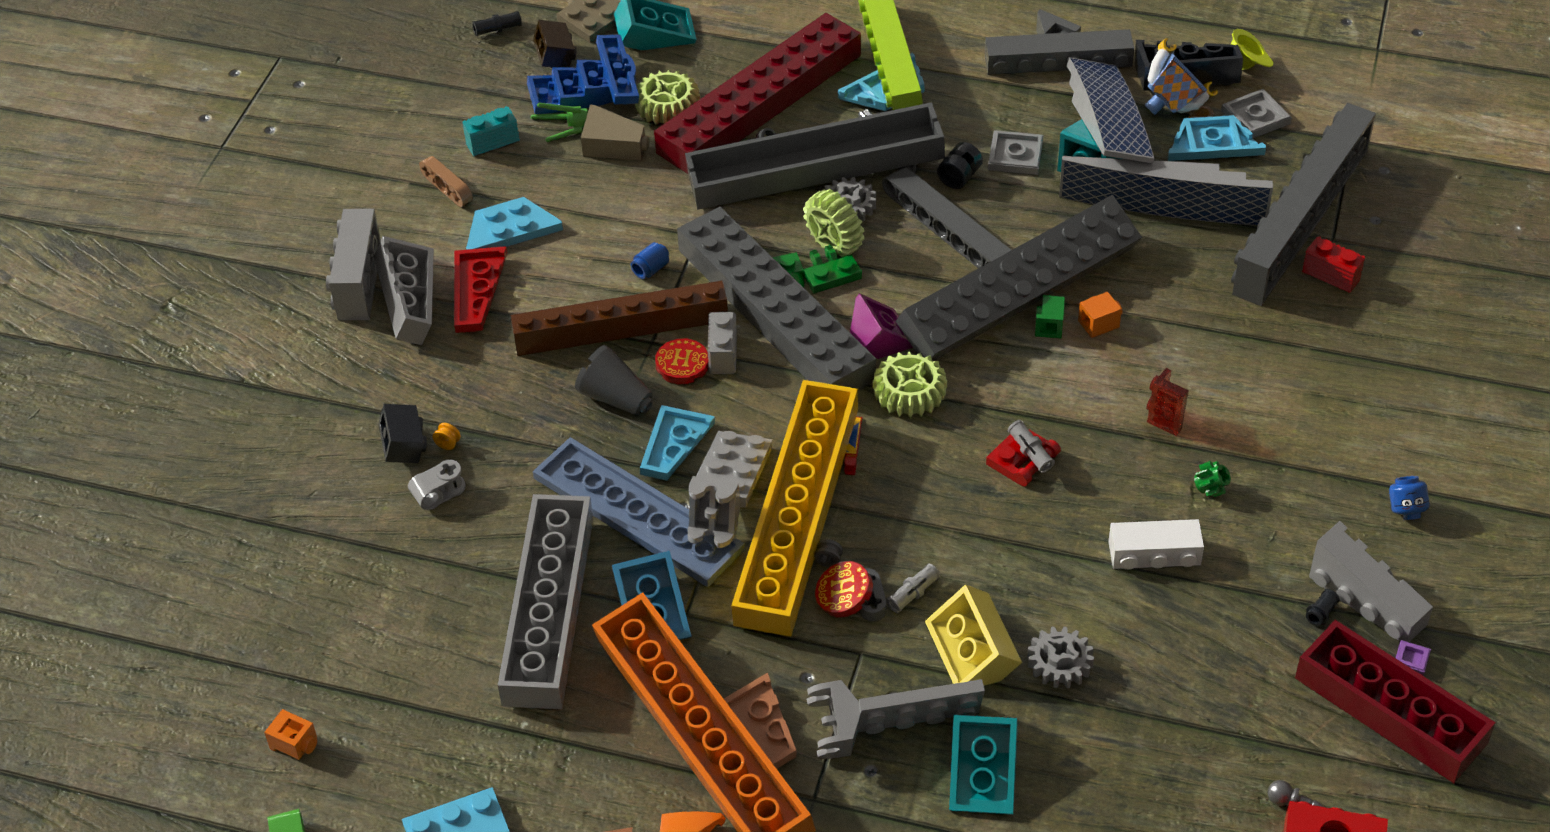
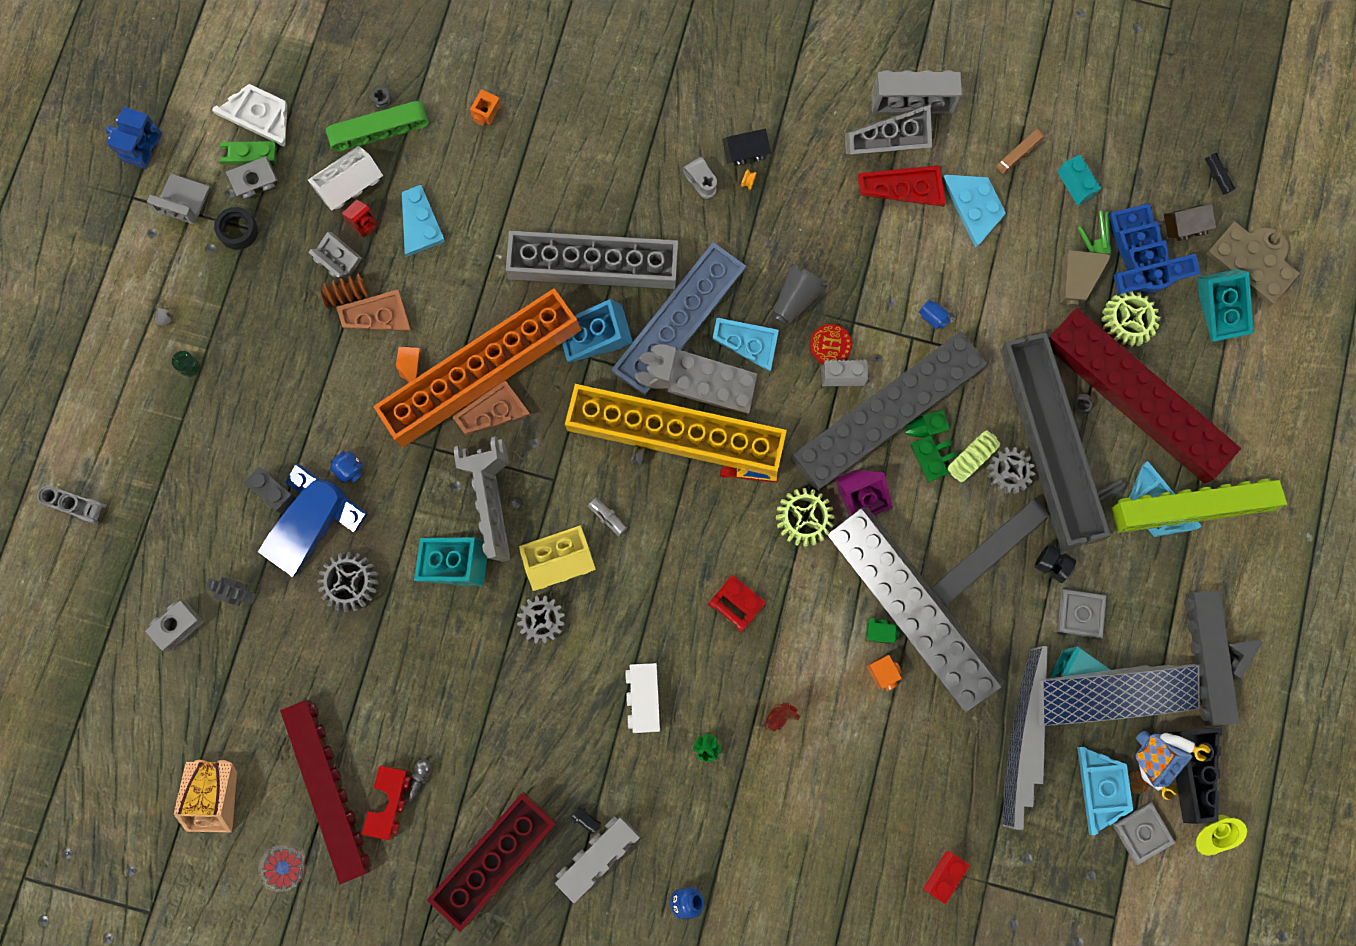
camera: 80 degrees right, 30 degrees up
reddish brown brick [510,281,728,356] -> none
red tile [815,561,873,618] -> none
dark grey beam [859,568,886,622] -> none
light grey pin [1008,420,1055,473] -> none
dark grey brick [1231,103,1376,306] -> none
medium lavender tile [1396,640,1431,676] -> none

